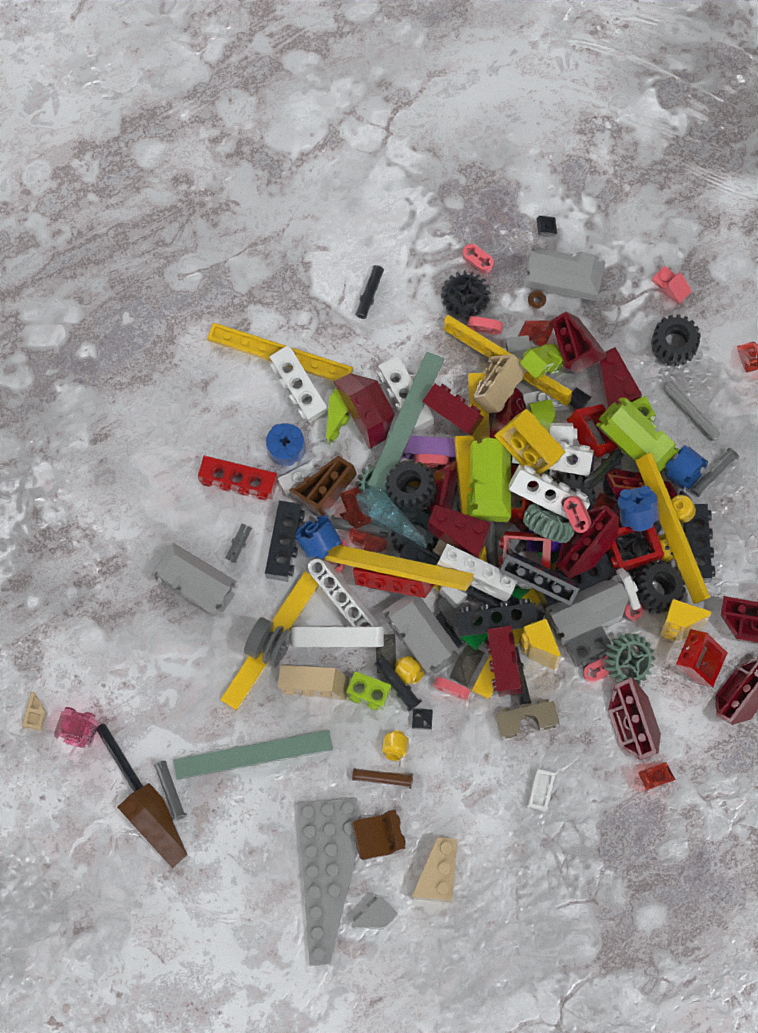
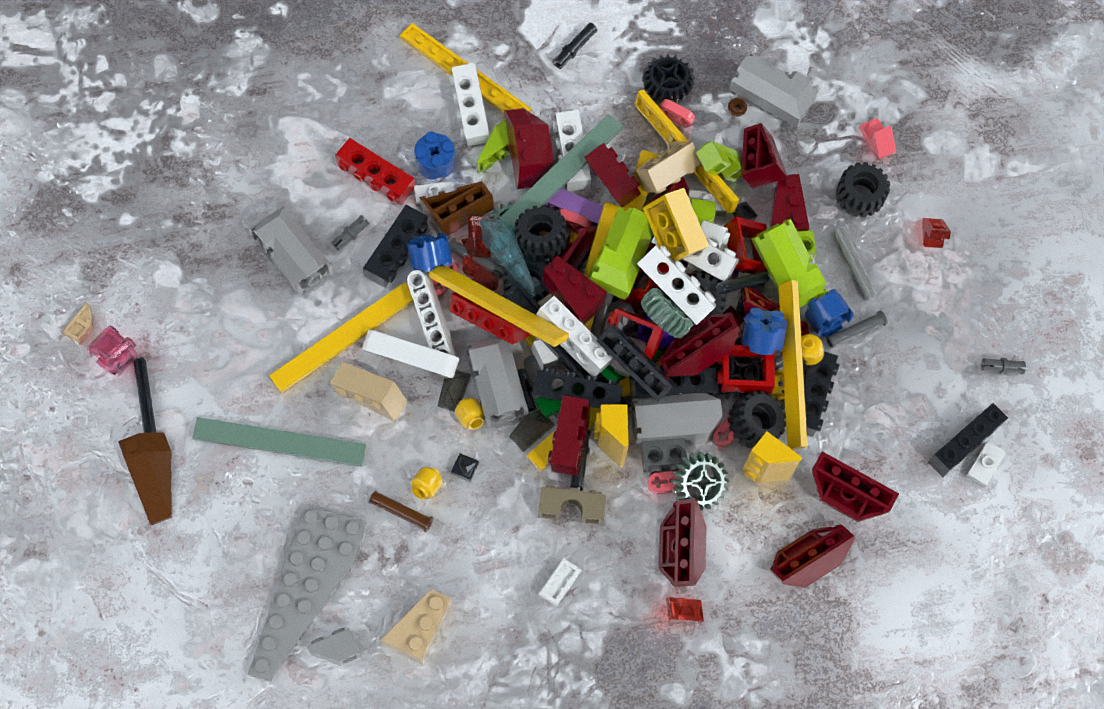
camera: 10 degrees right, 5 degrees down
dark grey pin [154,761,187,821] -> none
dark grey wheel [244,617,292,668] -> none
lime brick [346,671,392,711] -> none
reddish brown bracket [351,809,406,860] -> none
black pin [374,656,422,712] -> none
coral beam [433,677,471,701] -> none
coral beam [463,244,494,274] -> none
clear red slope [518,320,555,347] -> none
black tile [536,215,558,237] -> none
coral beam [564,495,591,533] -> none
white plate [616,568,641,610] -> none
red window [676,629,728,688] -> none

